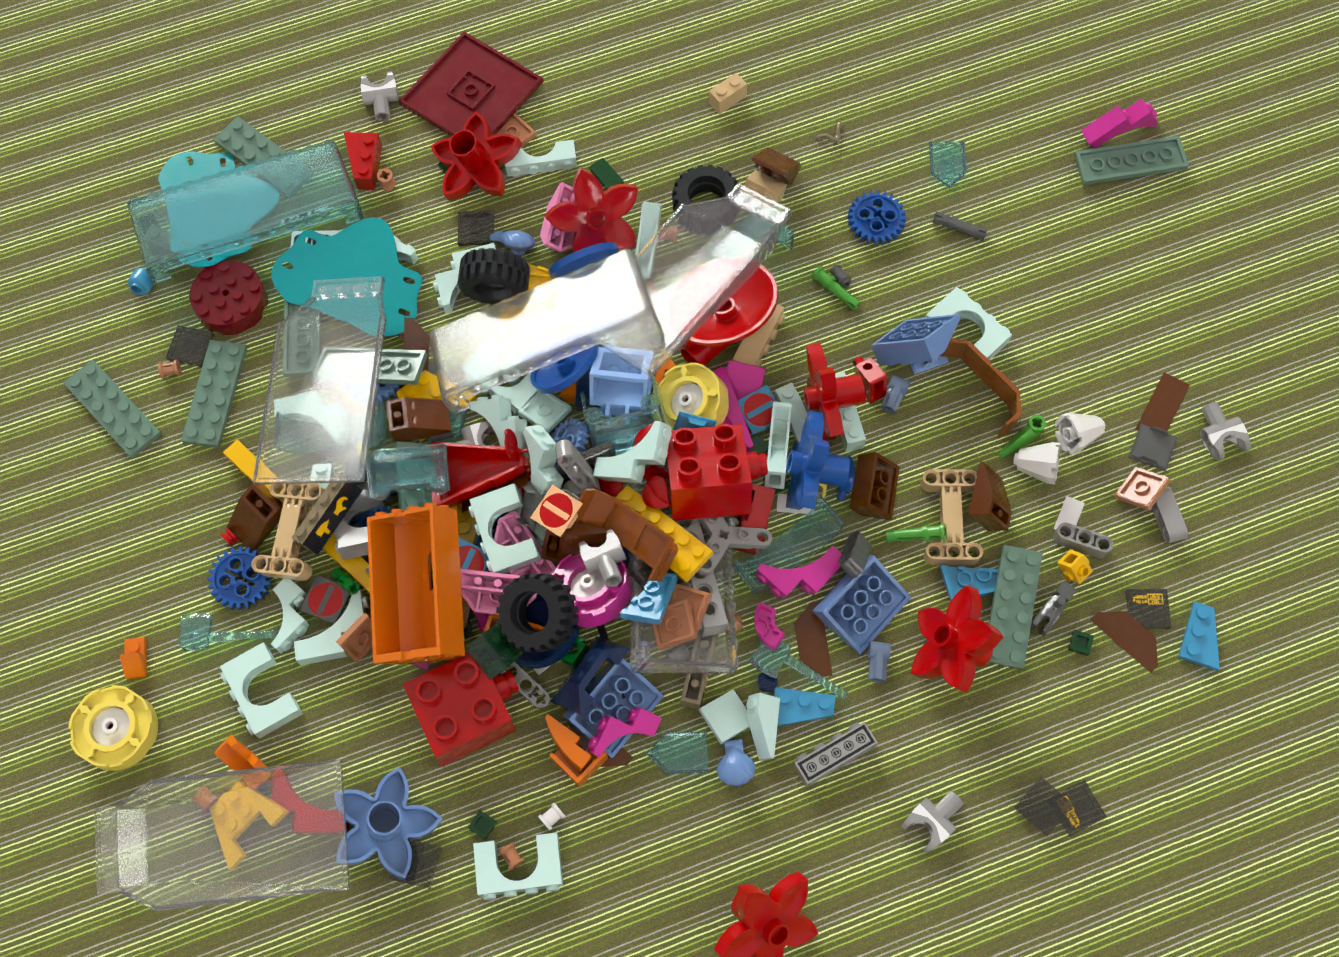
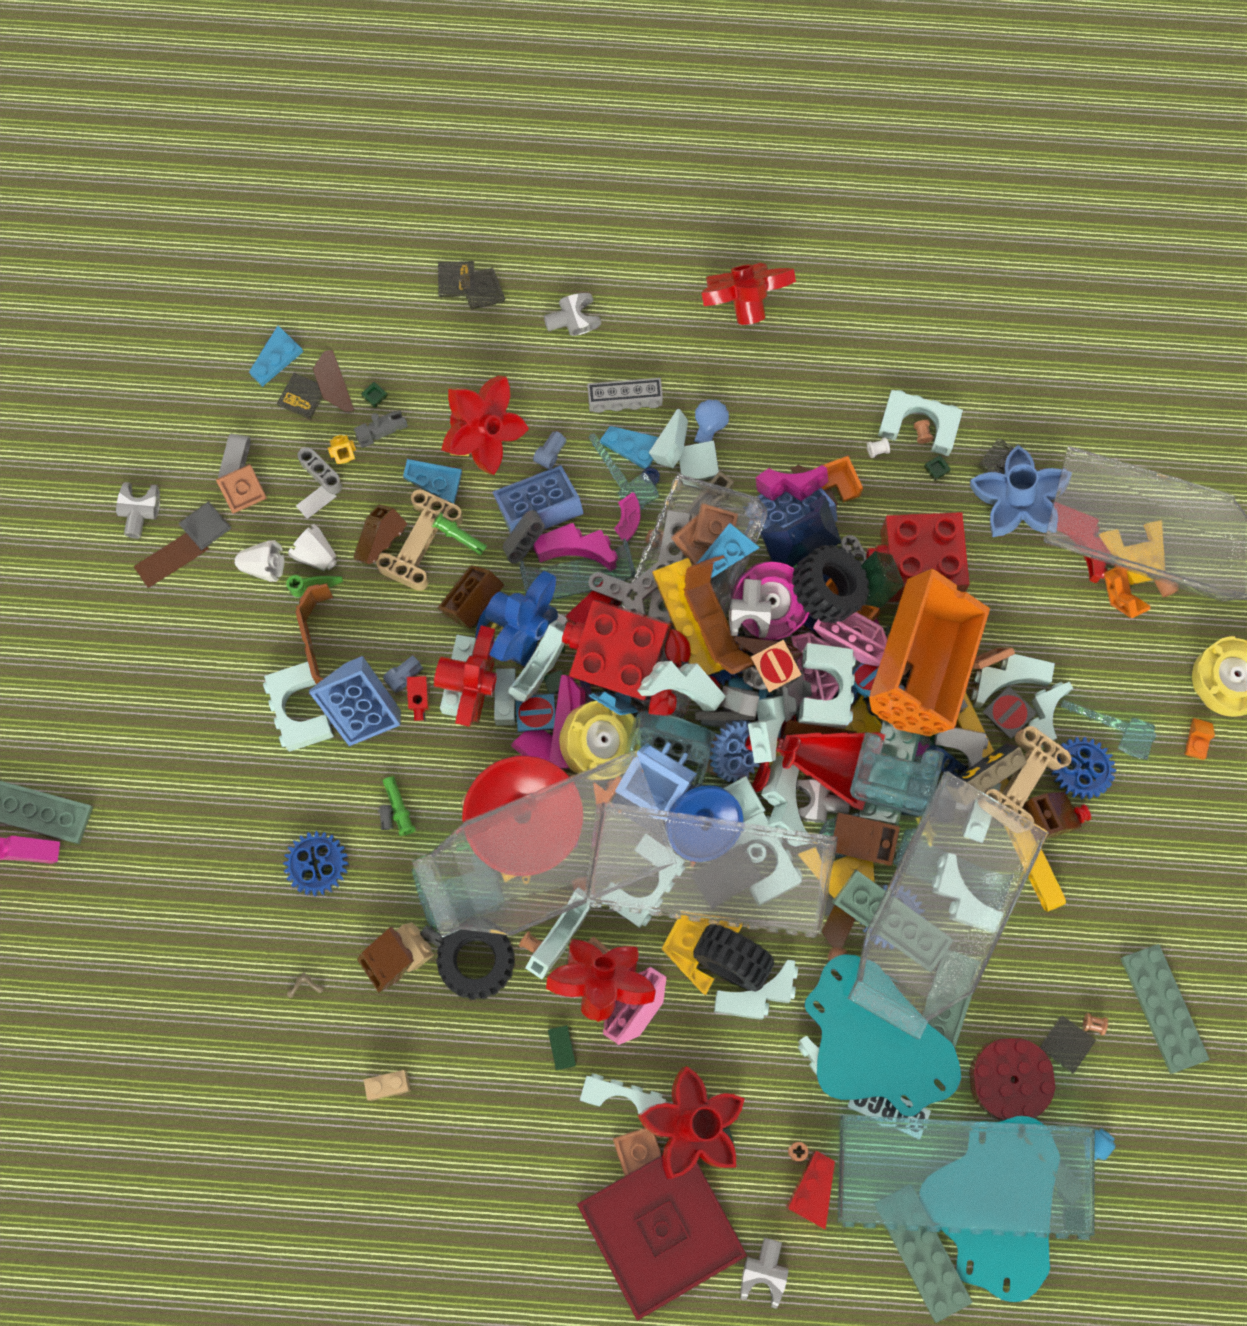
camera: 160 degrees left, 5 degrees up
sand green plate [181,340,247,448] -> none
light aqua arch [220,642,303,739] -> none
green pin [332,567,359,594] -> none
clear smoke tile [458,210,495,246] -> none
medium blue animal [490,230,535,255] -> none
orange slope [545,714,592,774] -> none
blue dish [548,242,620,281] -> none
clear light blue tile [646,731,708,774] -> none
reddish brown sticker [794,601,833,677] -> none
clear light blue tile [929,142,967,189] -> none
dark grey pin [932,211,988,240] -> none
sand green plate [989,545,1043,670] -> none

